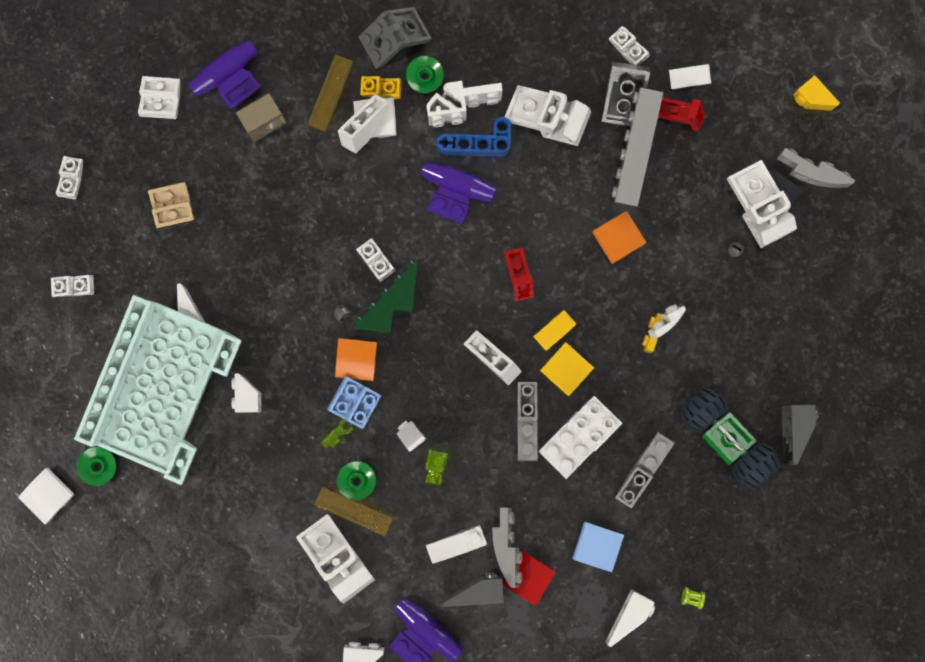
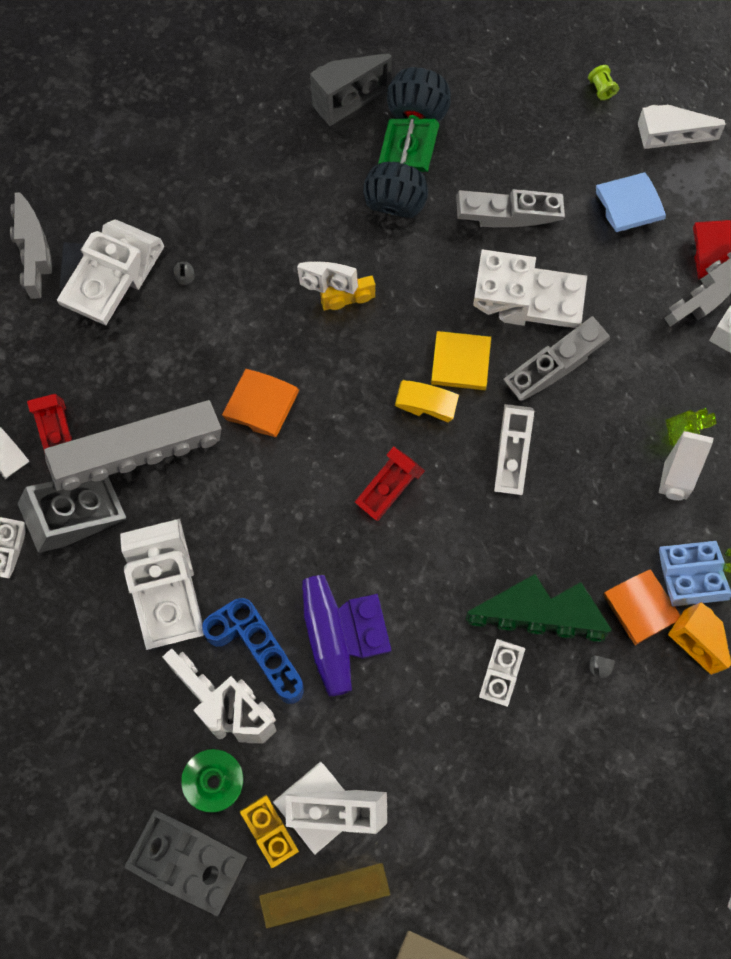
camera: 125 degrees left, 15 degrees down
none -> light orange slope [668,602,731,675]

